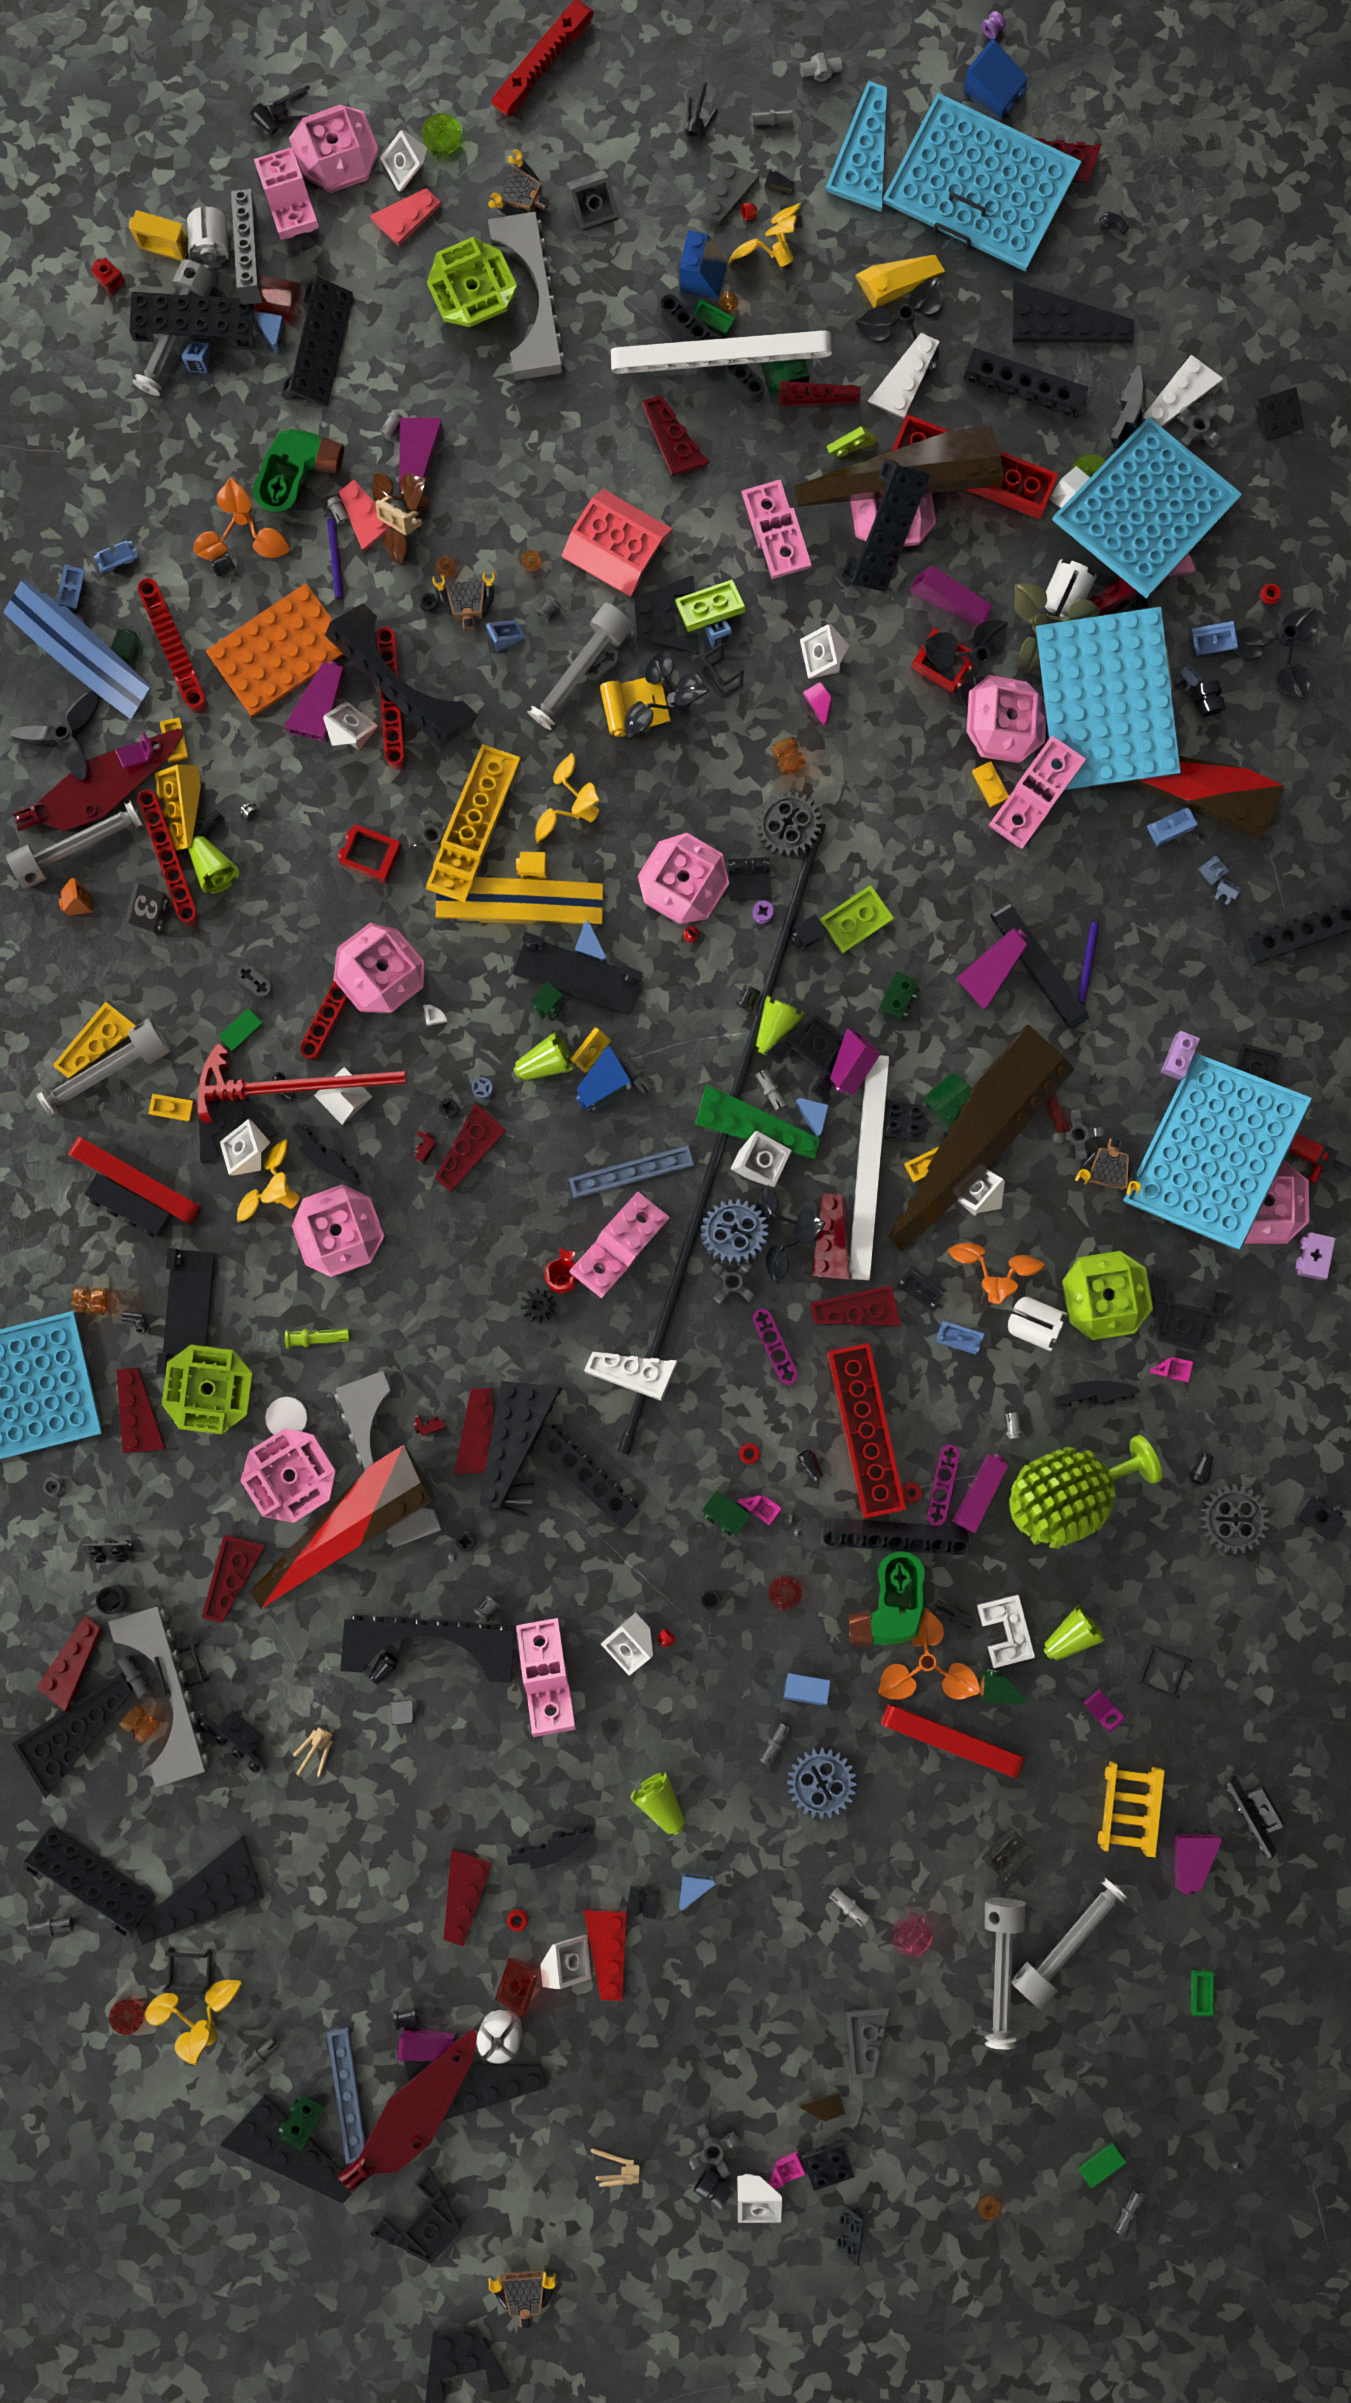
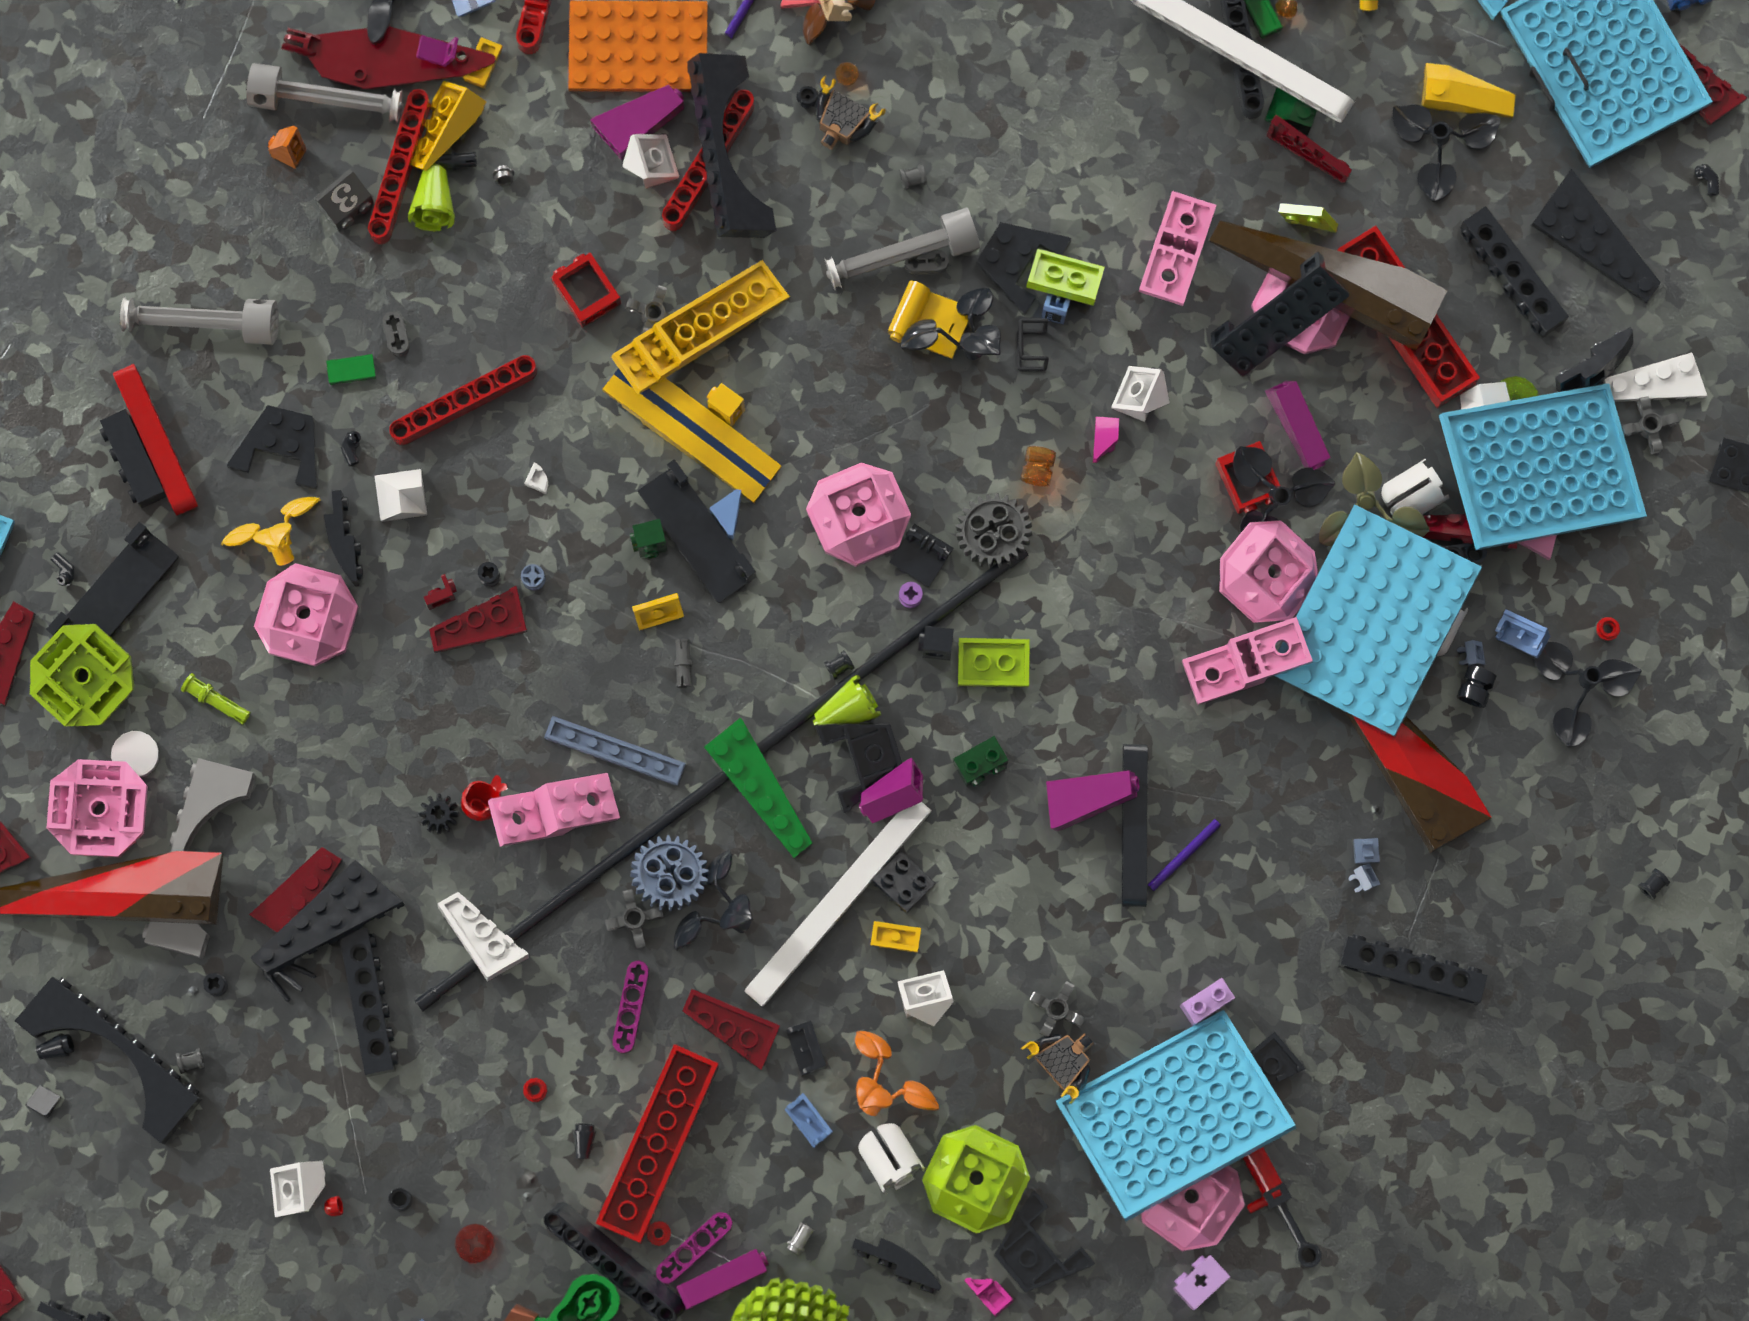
camera: 30 degrees right, 5 degrees down
yellow wing [52,1002,136,1079] -> none
clear orange wheel [71,1285,108,1315] -> none
yellow plate [148,1094,195,1122] -> none
red piece [198,1044,407,1123] -> none
white slope [220,1119,271,1176] -> none
bright pink piece [333,923,424,1014] -> none
dark red bracket [413,1415,447,1436] -> none
medium blue slope [486,620,525,652] -> none
lime cone [514,1032,574,1081] -> none
bright pink bracket [516,1618,576,1737] -> none
clear orange plate [521,550,541,570] -> none
yellow plant [535,753,600,844] -> none
coral slope [562,489,673,598] -> none
blue slope [576,1046,632,1112] -> none
dark red wing [641,395,709,477] -> none
red hinge [683,926,700,943] -> none
dark green brick [701,1490,751,1536] -> none
white slope [731,1131,792,1187] -> none
dark pink slope [737,1495,783,1526] -> none
light grey pin [755,1069,787,1111] -> none
medium blue slope [795,1098,828,1137] -> none
dark red wing [812,1193,852,1280] -> none
white wing [868,333,939,419] -> none
dark brown wedge [888,1024,1074,1251] -> none
dark green slope [921,1072,972,1130] -> none
yellow plate [972,761,1009,808] -> none
clear red pin [1046,1092,1070,1133] -> none
medium blue hinge [1147,807,1198,846] -> none

